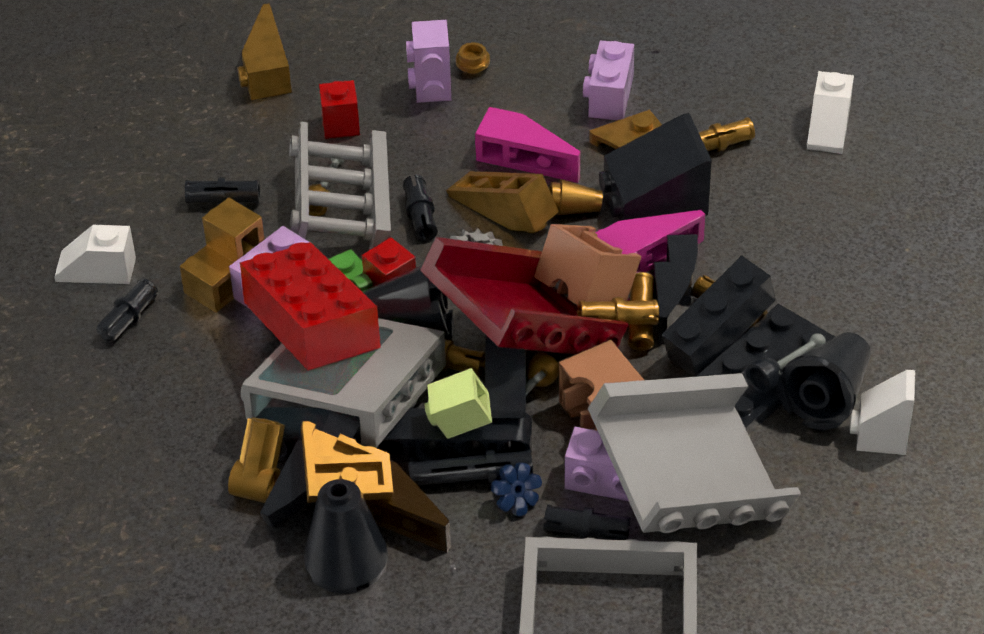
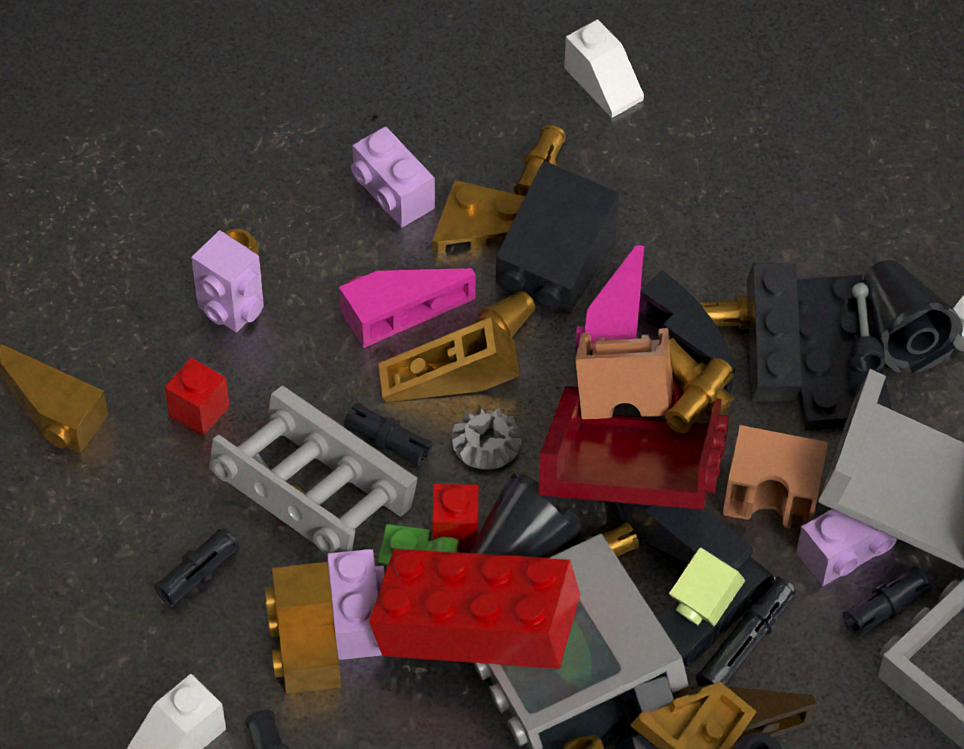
camera: 50 degrees left, 10 degrees up
dark blue plant [491,463,542,516] -> none

